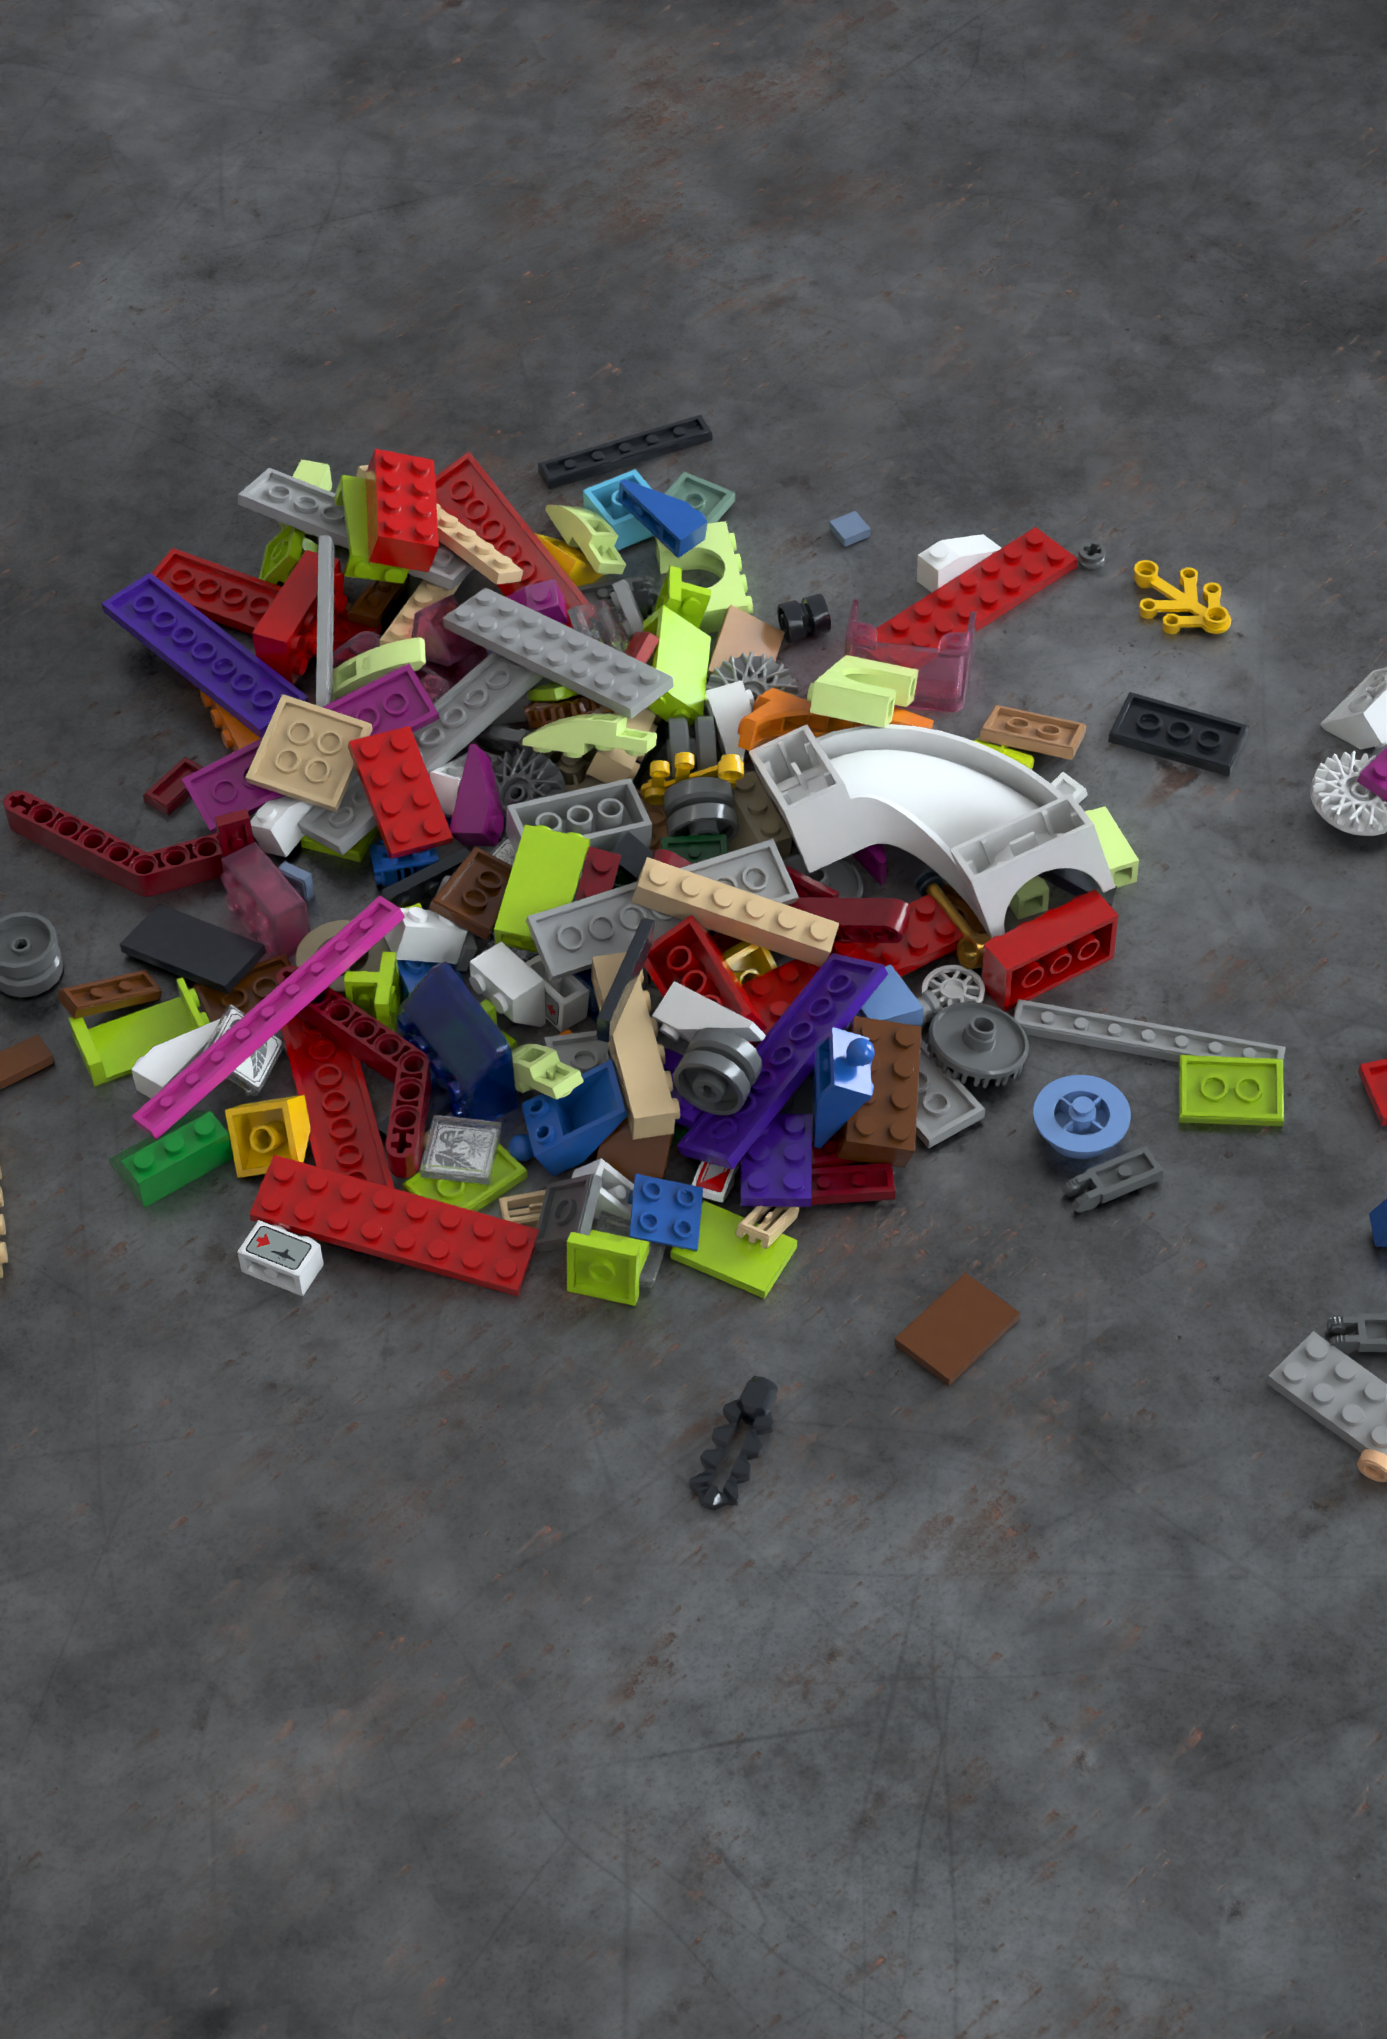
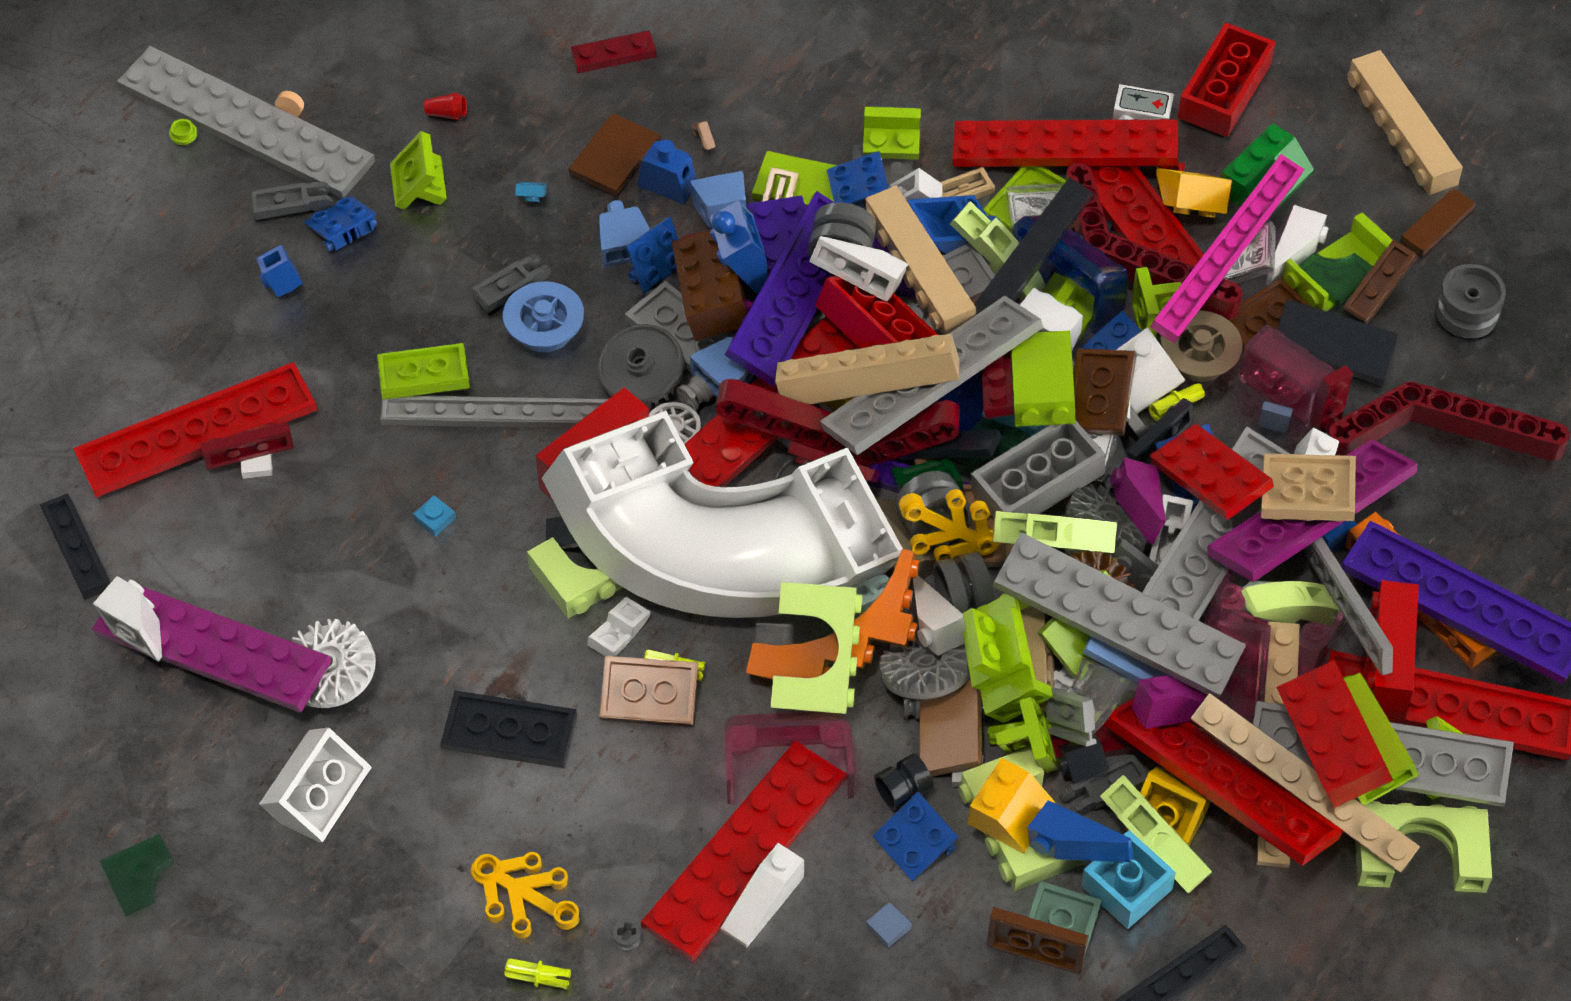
camera: 165 degrees right, 5 degrees up
dark red tile [143,757,204,816] -> none
dark grey tile [534,1173,603,1252] -> none
black tile [596,918,655,1043] -> none
red tile [624,631,659,664] -> none
black sword [689,1376,778,1510] -> none
none -> blue hinge [304,196,378,252]
none -> lime bracket [390,131,447,210]
none -> dark azure plate [413,496,456,537]
none -> red cone [424,92,467,120]
none -> neon yellow axle [504,958,571,990]
none -> dark azure plate [515,182,547,201]
none -> dark red plate [570,30,657,74]
none -> medium blue torso [599,200,650,268]
none -> blue hinge [626,217,678,293]
none -> blue torso [637,140,696,205]
none -> medium blue torso [690,171,746,228]
none -> medium nougat tile [691,121,716,150]
none -> blue hinge [872,792,959,881]
none -> lime bracket [962,607,1029,690]
none -> yellow slope [968,758,1055,854]
none -> black tile [974,177,1094,315]
none -> reddish brown tile [987,907,1089,974]
none -> red brick [1177,22,1276,138]
none -> clear green tile [1298,252,1373,307]

